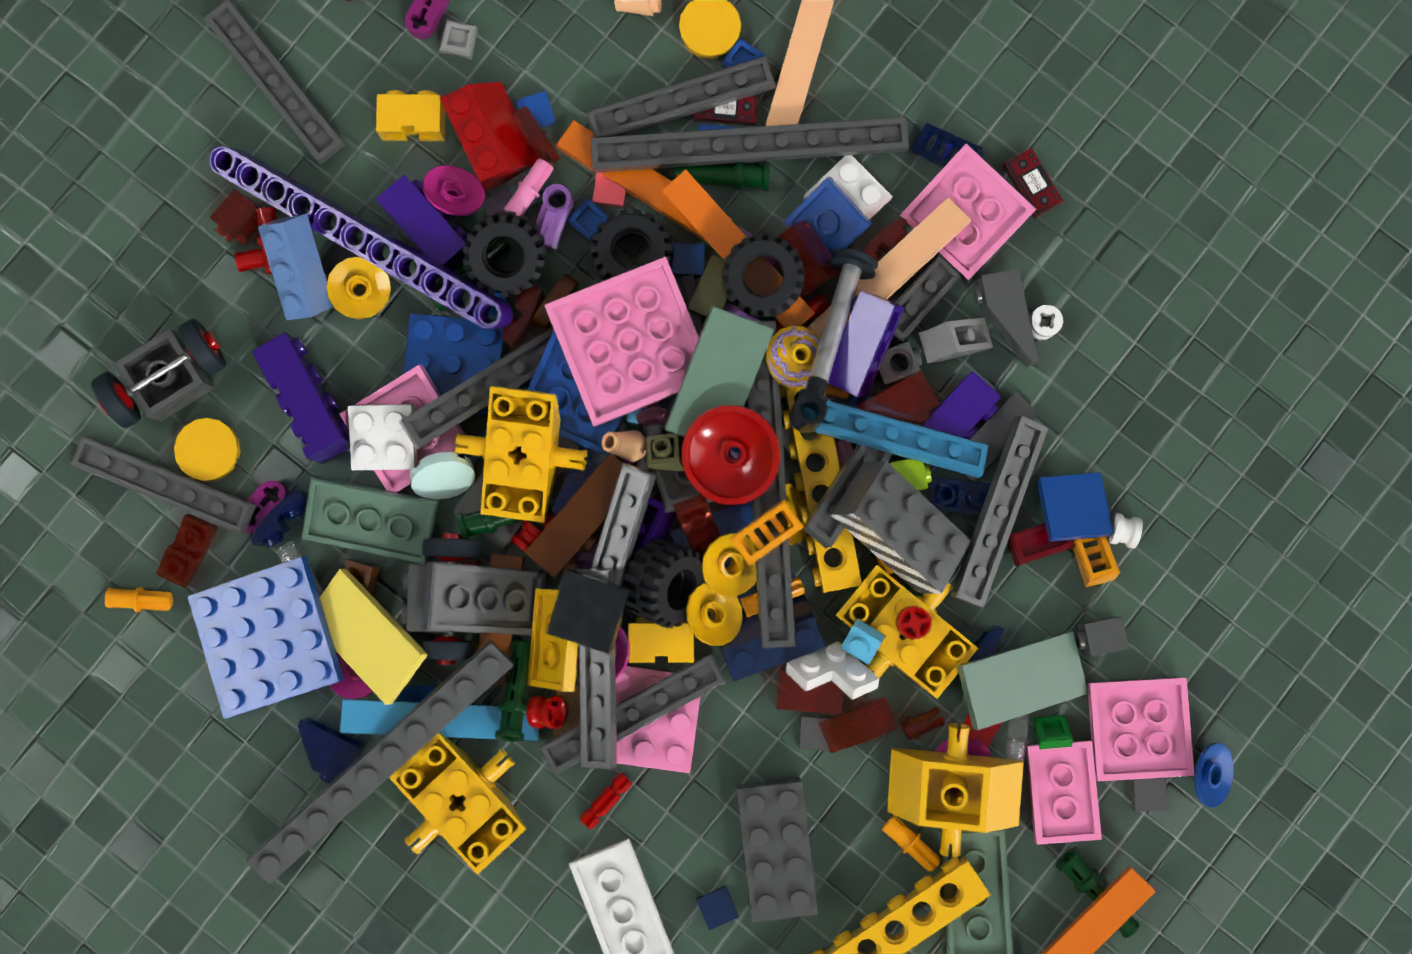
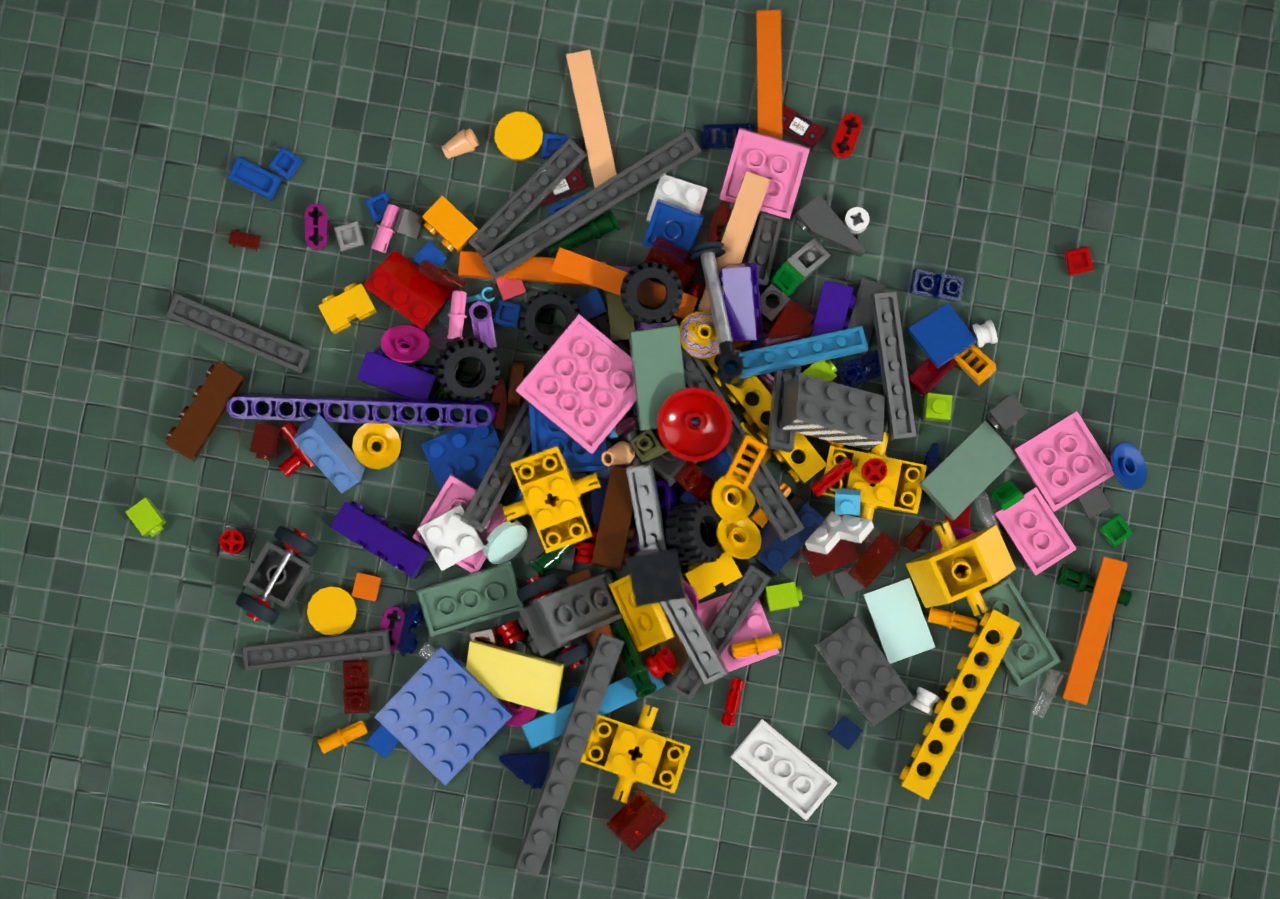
camera: 30 degrees left, 0 degrees up
none -> lime brick [126,497,167,537]
none -> reddish brown brick [166,361,246,462]
none -> red wheel [219,529,246,555]
none -> orange tile [352,572,382,602]
none -> blue tile [365,191,390,224]
none -> blue tile [366,724,400,759]
none -> bright pink axle [371,204,400,253]
none -> dark grey tile [393,208,423,240]
none -> light orange brick [422,196,478,253]
none -> medium azure hand [466,287,495,303]
none -> red wheel [496,619,527,647]
none -> clear red brick [606,789,668,852]
none -> light orange axle [731,633,782,659]
none -> orange tile [757,10,783,140]
none -> lime brick [765,582,803,612]
none -> green tile [771,261,805,296]
none -> red axle [811,458,854,496]
none -> red beam [831,113,862,160]
none -> light aqua tile [863,578,935,664]
none -> clear blue slope [909,269,965,302]
none -> white wheel [910,687,940,715]
none -> lime brick [923,393,953,422]
none -> red tile [1064,247,1094,276]
none -> green tile [1098,514,1133,548]

